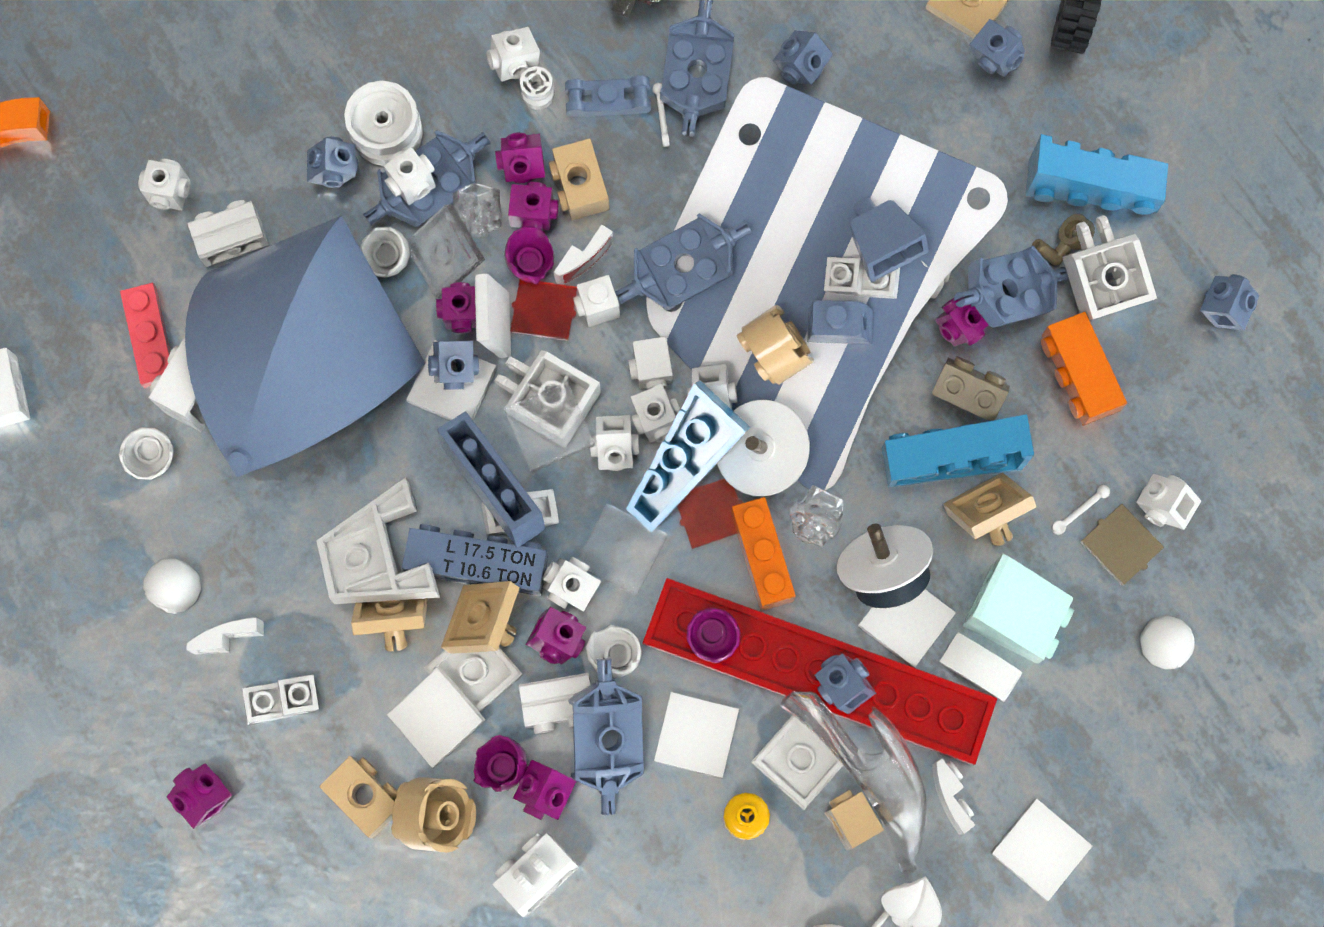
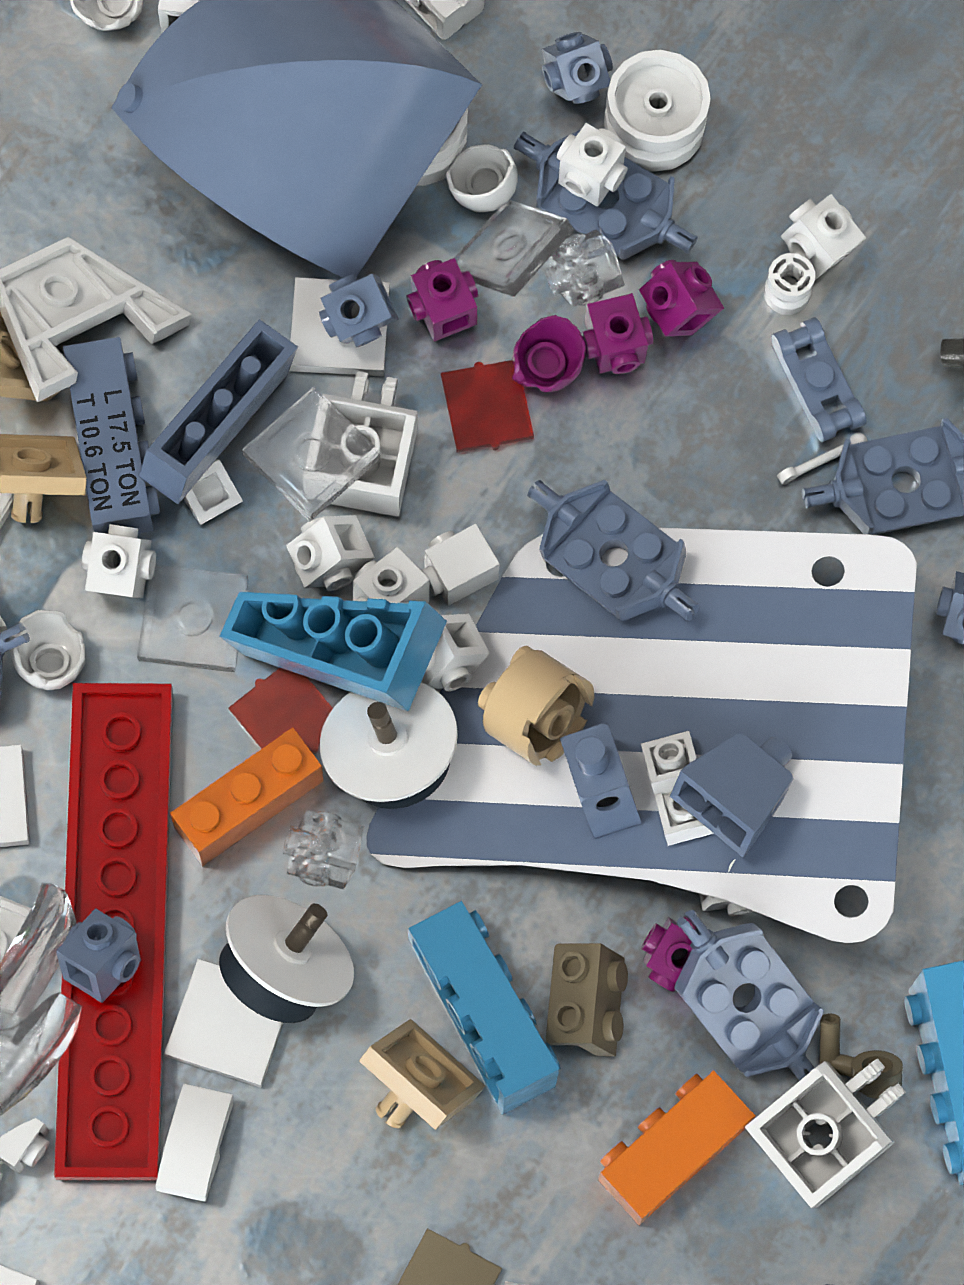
camera: 65 degrees right, 5 degrees down
white tile [475,273,511,358] -> none
magenta brick [525,606,586,665] -> none
tan brick [548,138,610,220] -> none
white slope [554,225,614,286] -> none
white brick [573,275,620,327] -> none
magenta hair [687,608,741,663] -> none
light aqua slope [962,554,1074,664] -> none
white hinge [1052,485,1110,535] -> none

